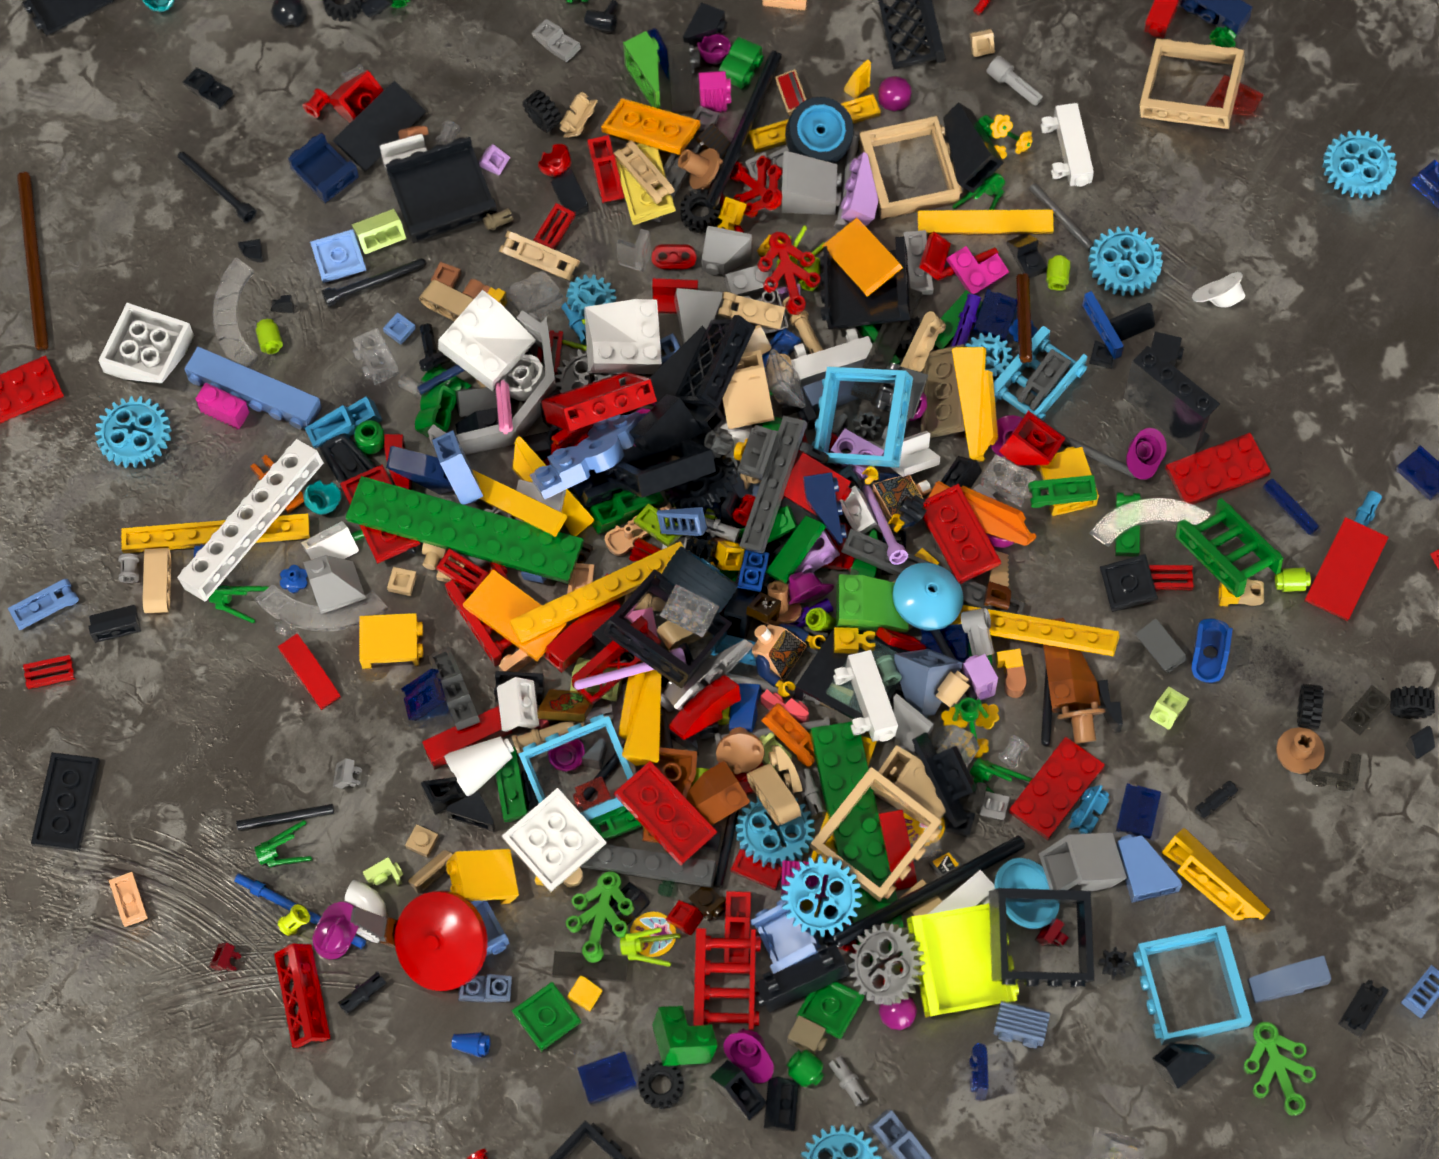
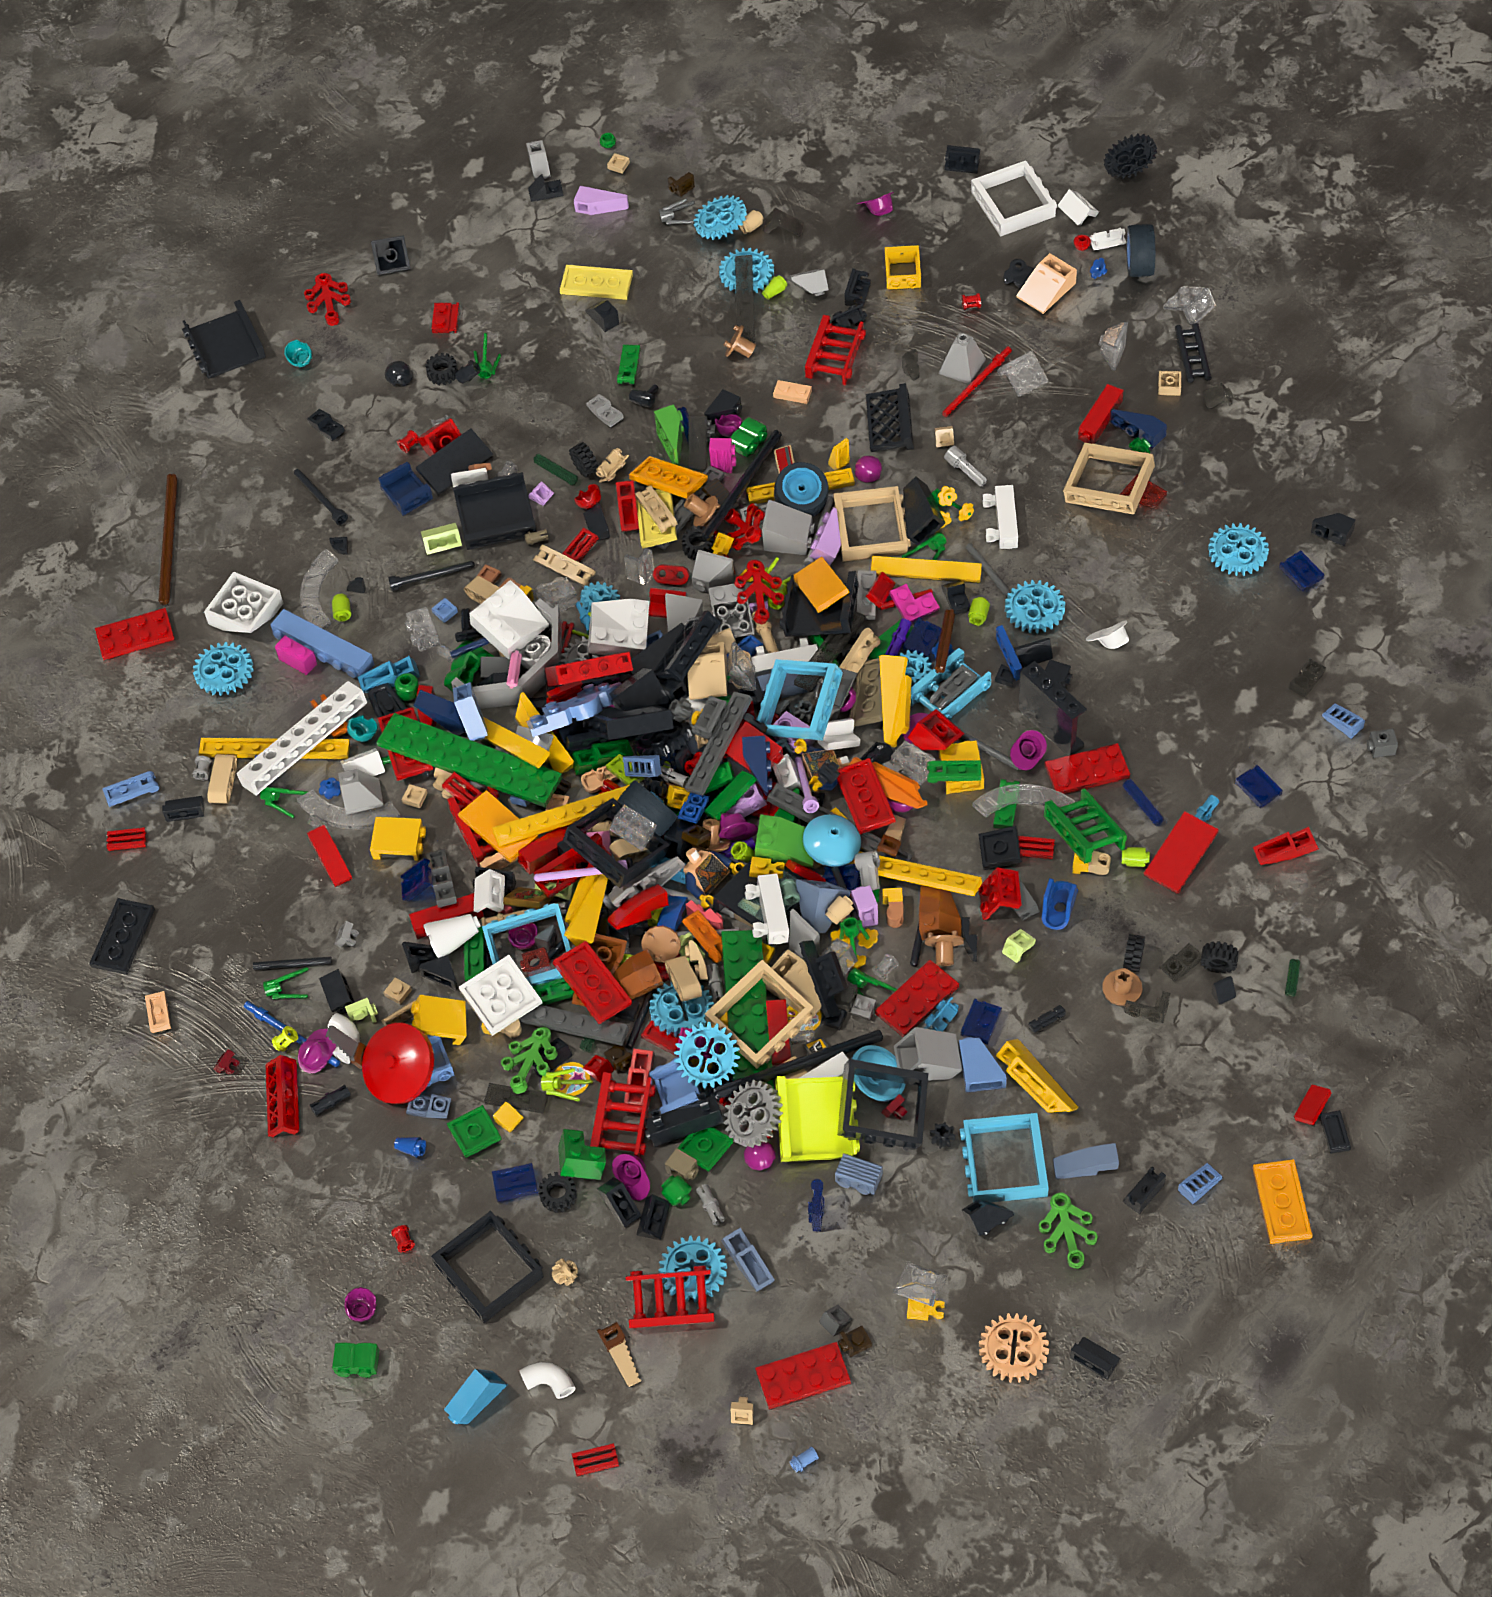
camera: 10 degrees right, 10 degrees down
light blue plate [310,229,366,283] -> none
tan plate [718,292,785,331] -> none
none -> black hinge [319,969,355,1015]
none -> clear green axle [533,453,578,485]
none -> red bracket [978,867,1022,920]

